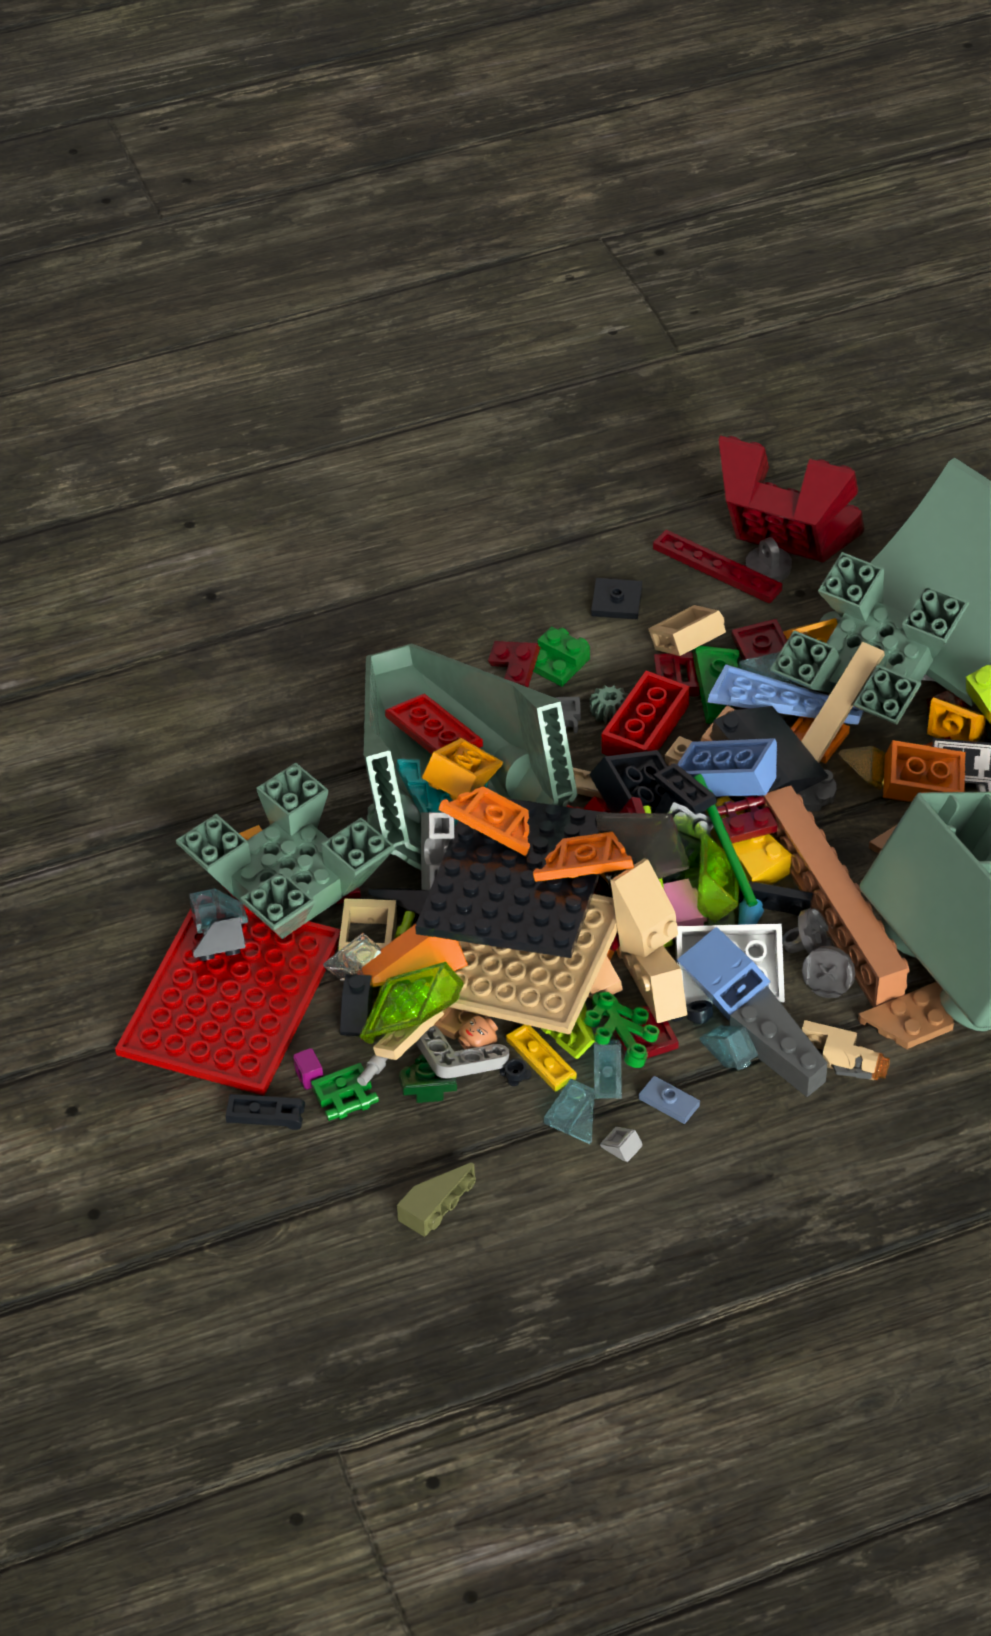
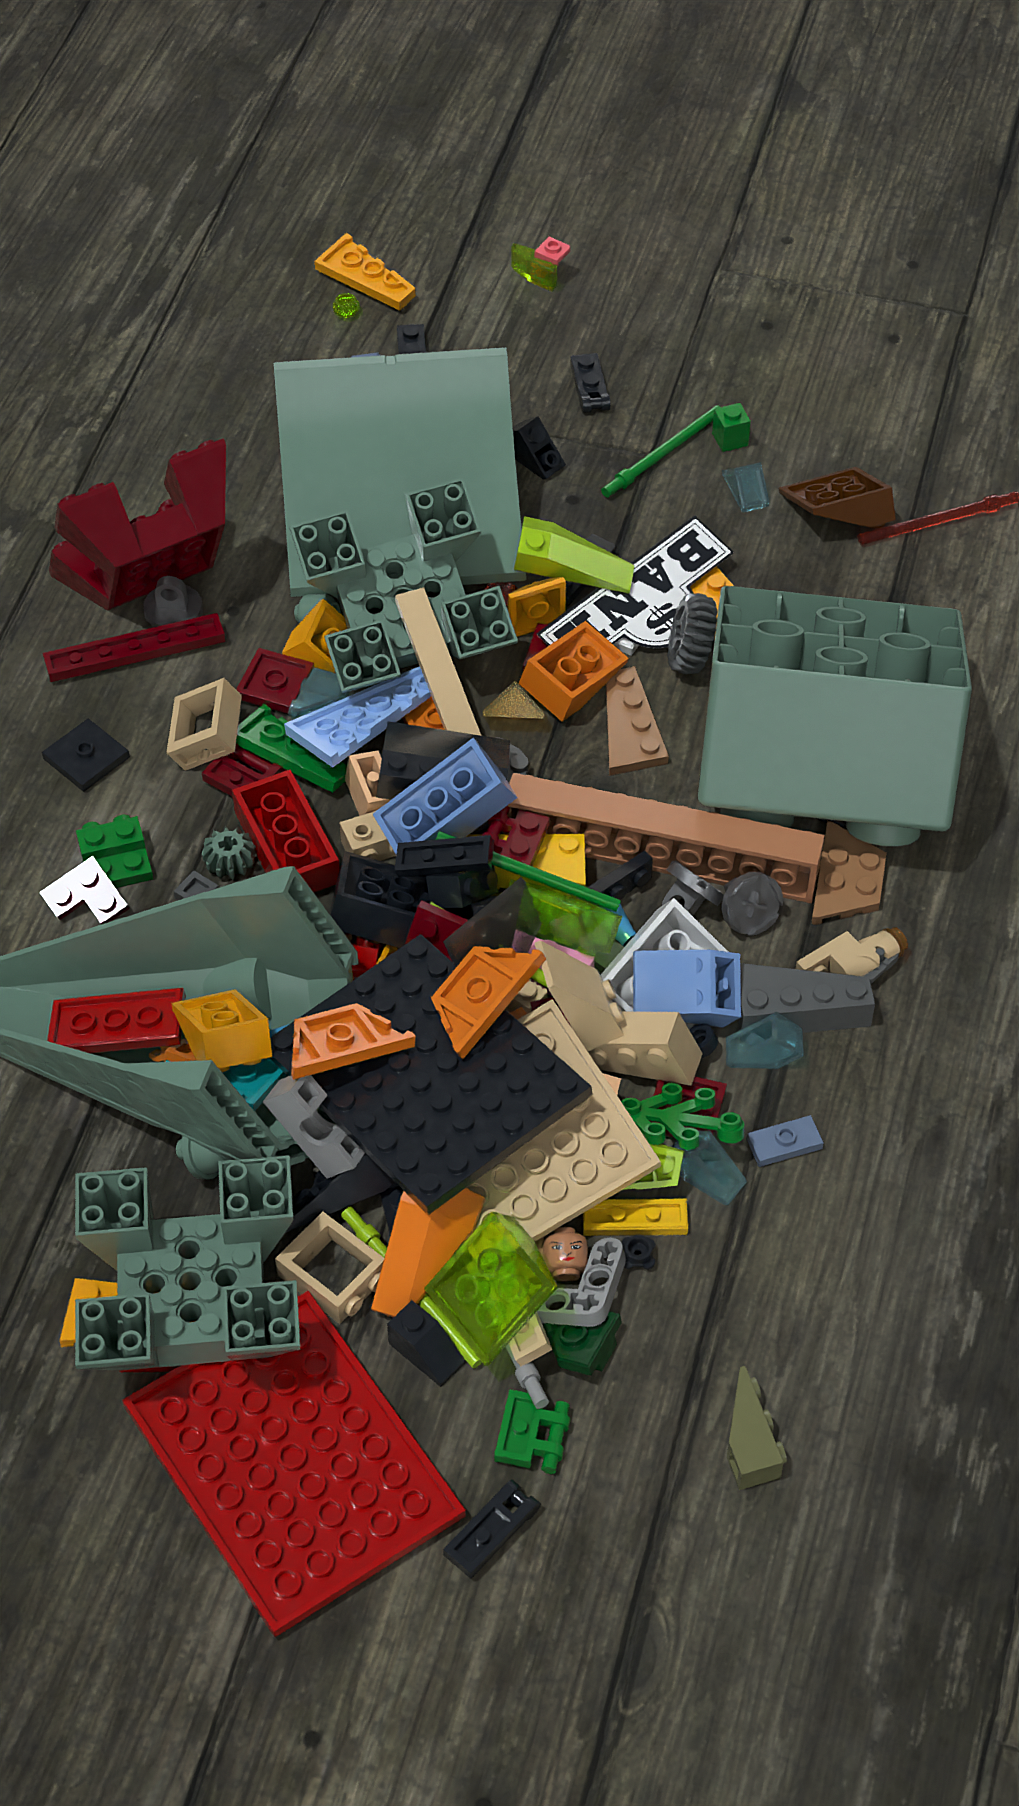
camera: 55 degrees left, 5 degrees up
clear light blue slope [189,888,248,933] -> none
slope [192,915,246,961] -> none
magenta slope [293,1048,323,1090] -> none
clear slope [323,933,381,980] -> none
clear light blue wing [544,1079,594,1144] -> none
light grey slope [600,1127,642,1162] -> none

